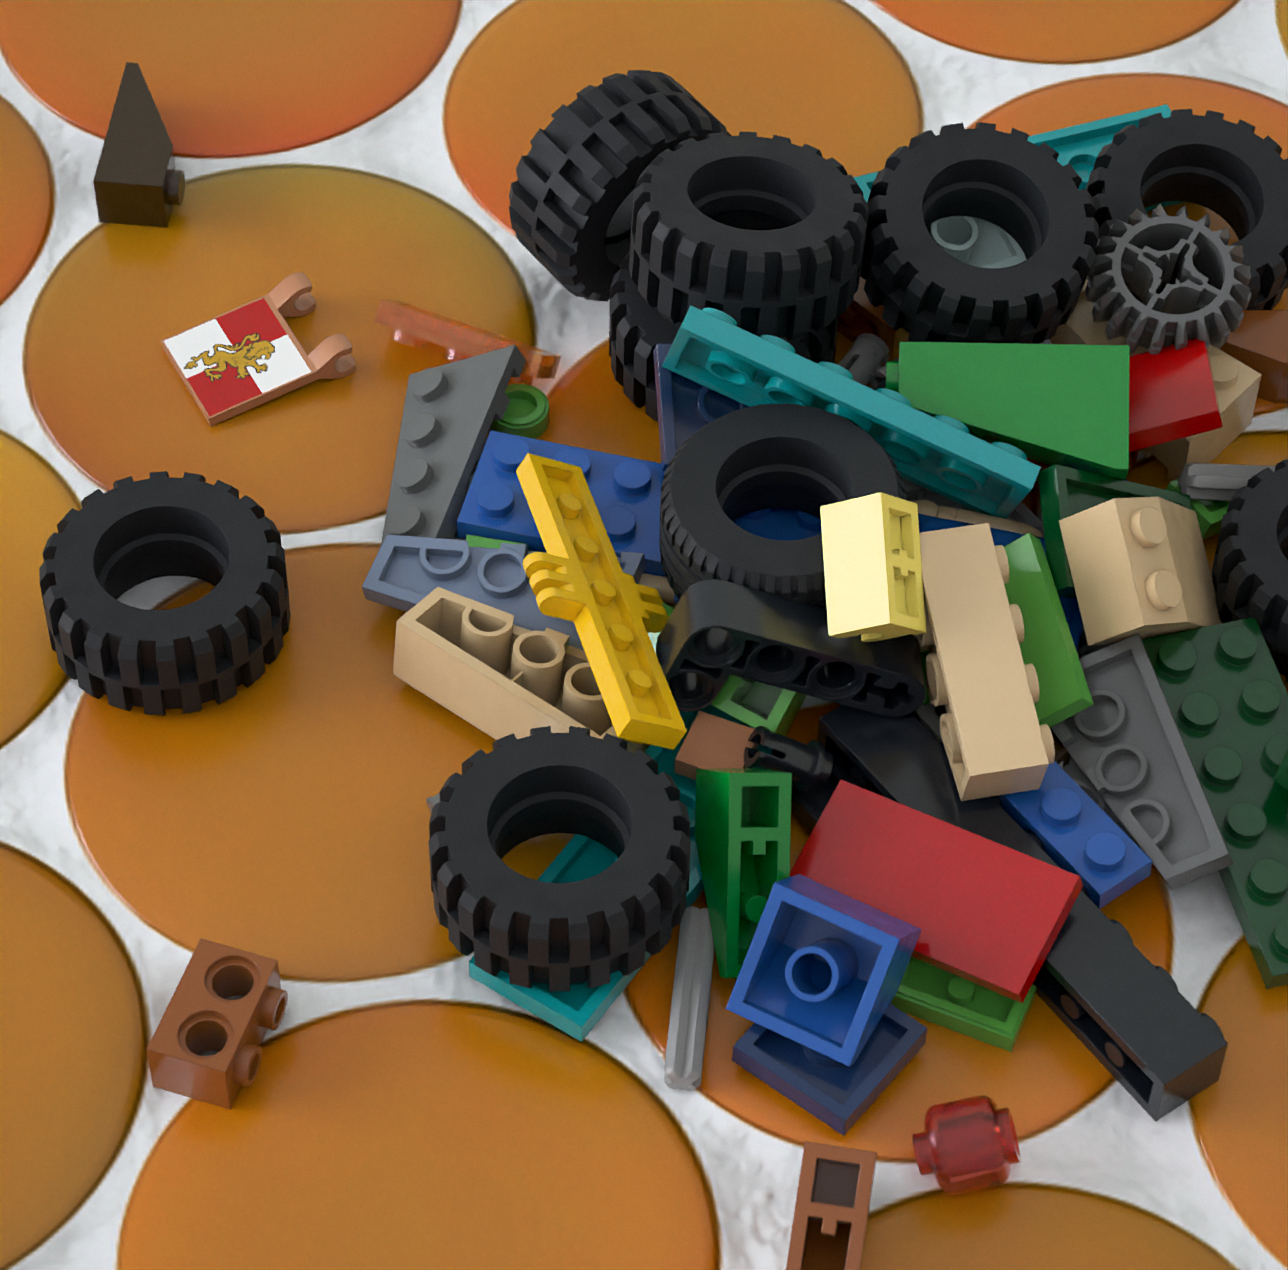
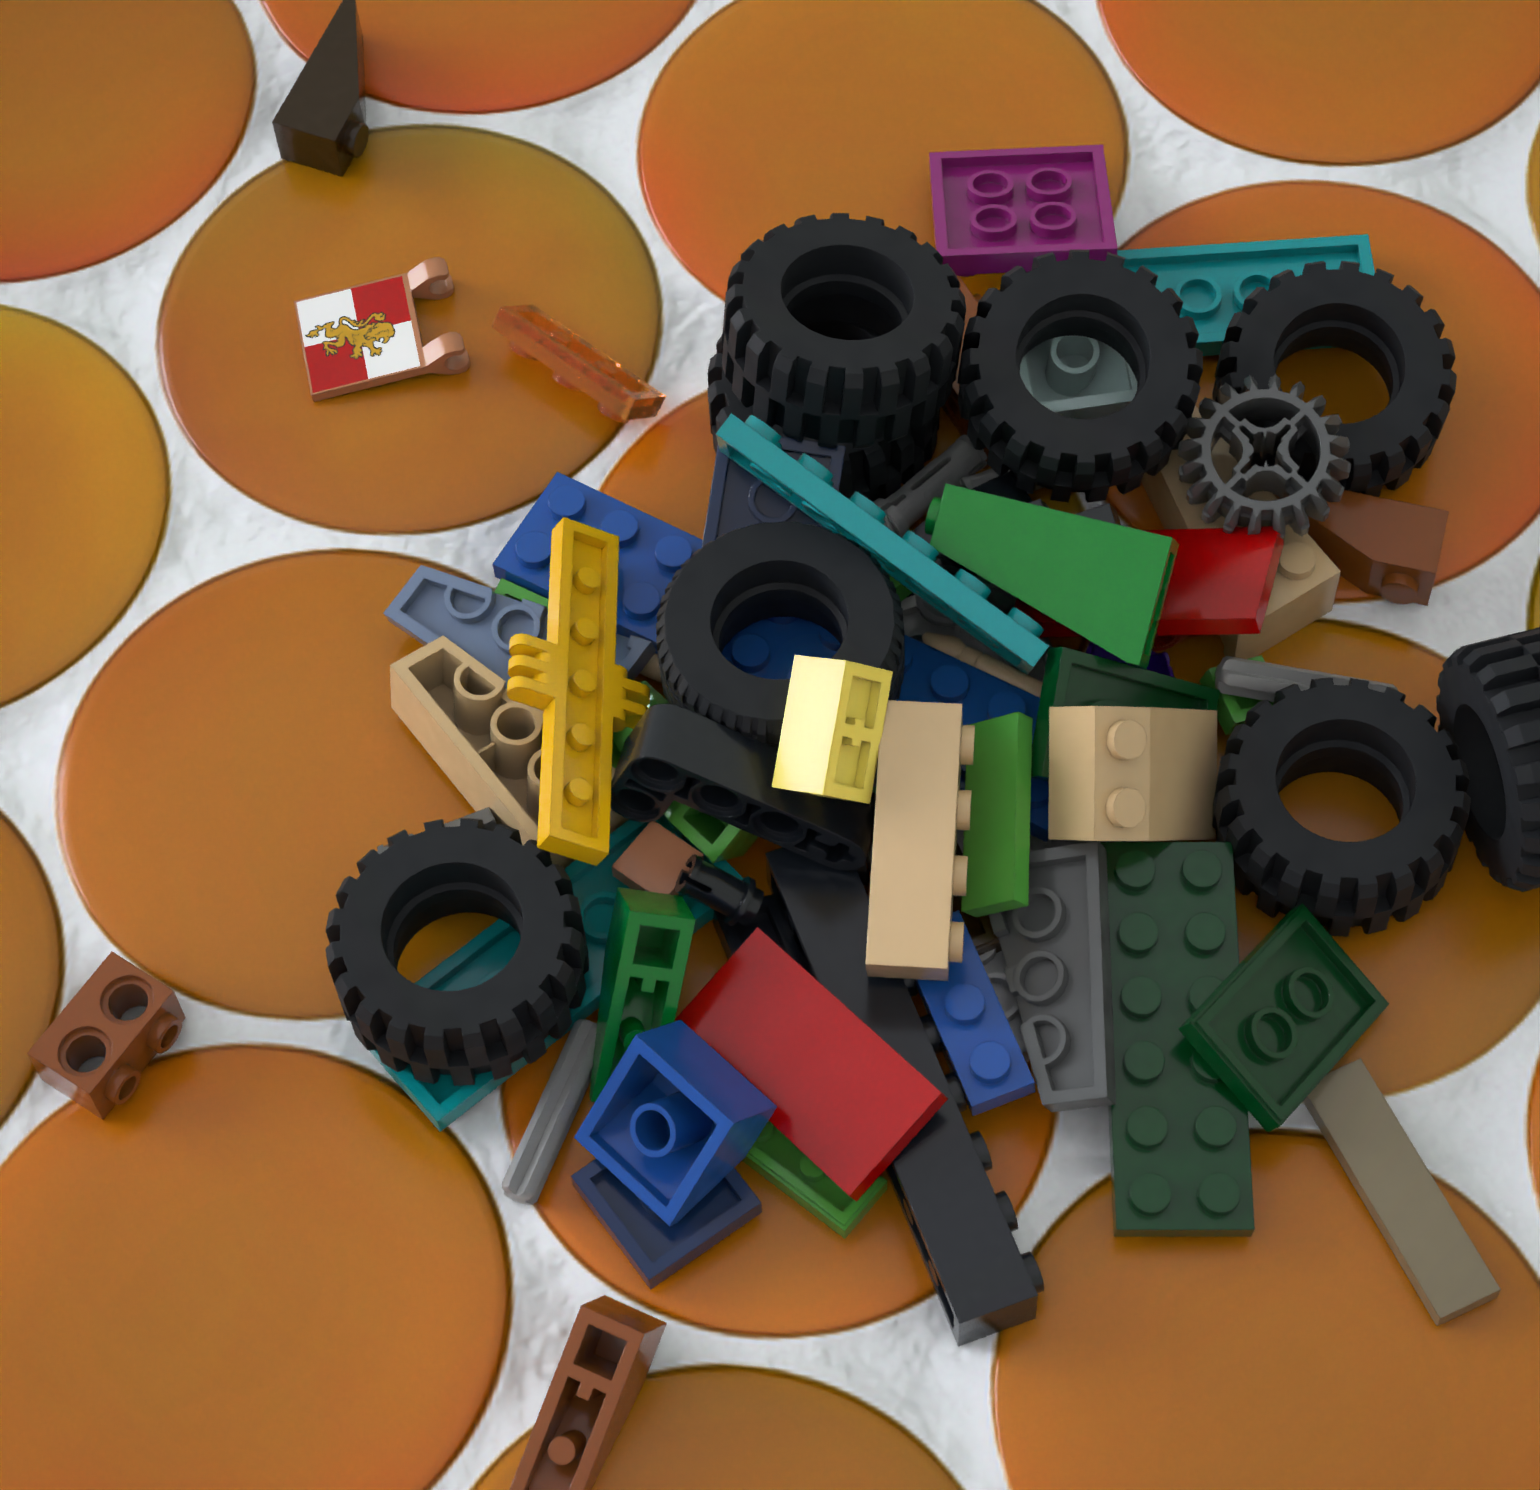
camera: 20 degrees right, 10 degrees up
black tyre [39,471,290,716] -> none
dark grey wing [381,345,526,546] -> none
bright green tile [490,384,549,439] -> none
black tyre [509,70,732,302] -> none
clear red head [912,1095,1021,1195] -> none
none -> magenta plate [929,144,1118,277]

